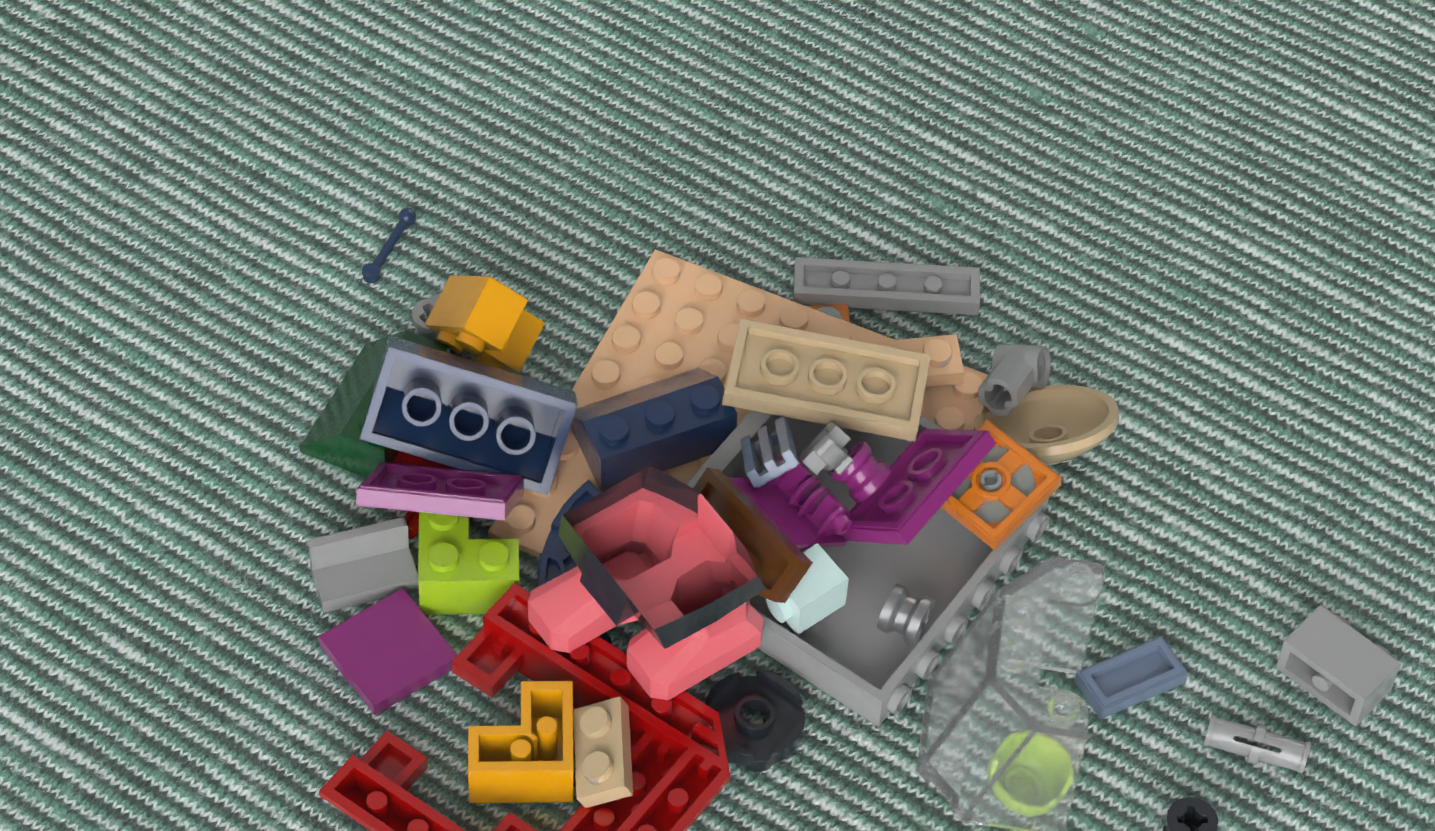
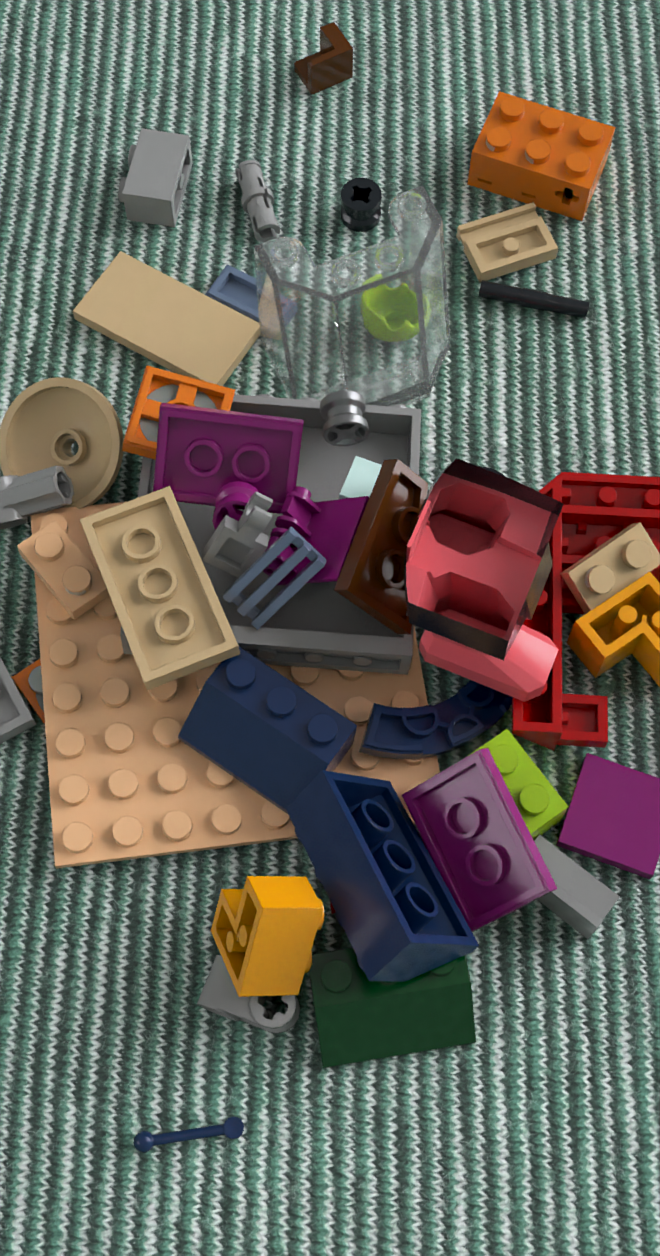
camera: 120 degrees left, 15 degrees up
none -> tan tile [73,251,262,386]

